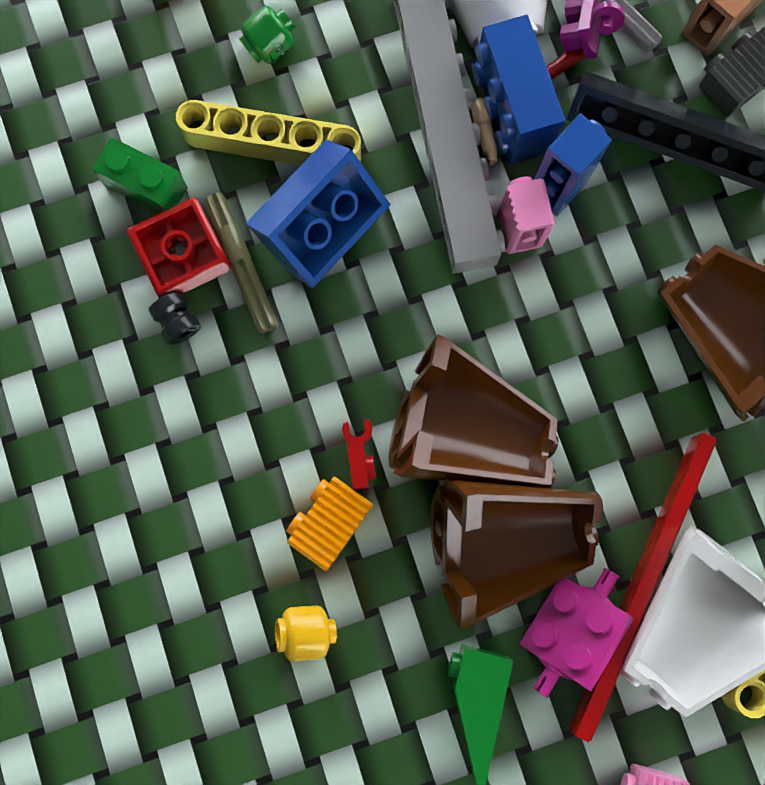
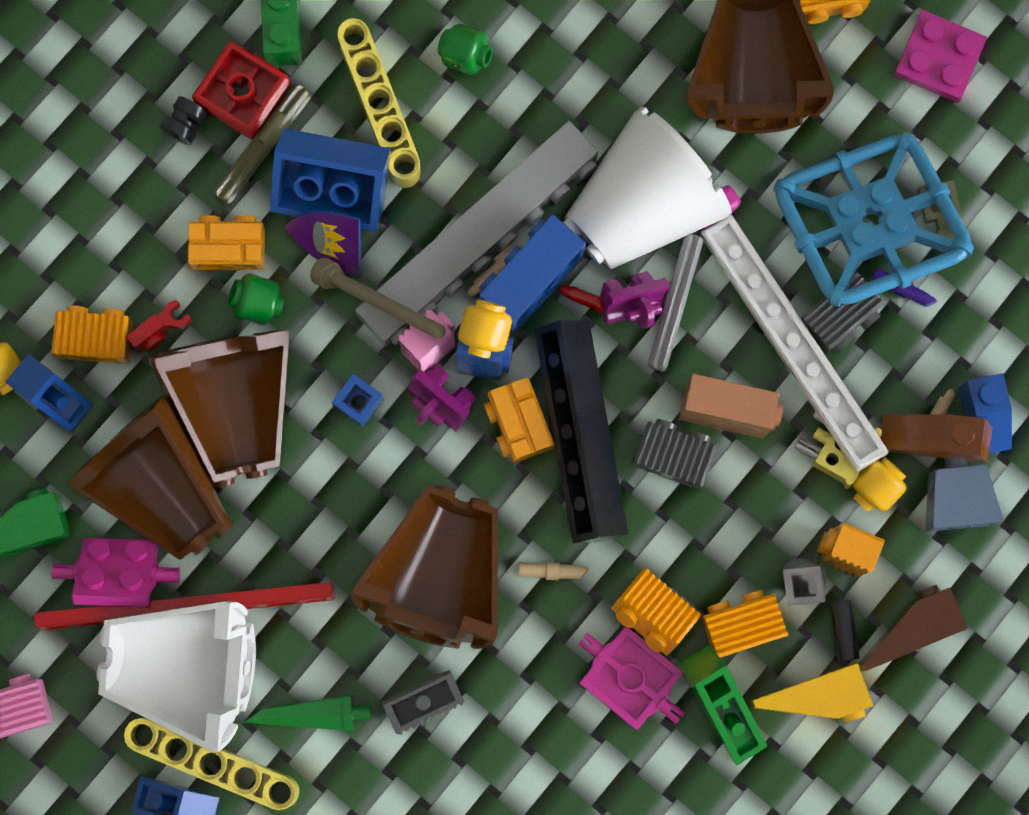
camera: 55 degrees right, 0 degrees up
none -> blue slope [5,353,94,432]
none -> light orange brick [188,215,265,270]
none -> green head [228,274,284,325]
none -> dark purple shield [284,210,361,277]
none -> dark tan piece [310,257,446,339]
none -> blue plate [332,374,384,428]
none -> magenta hips [407,364,476,432]
none -> yellow head [458,300,512,358]
none -> light orange brick [483,377,554,464]

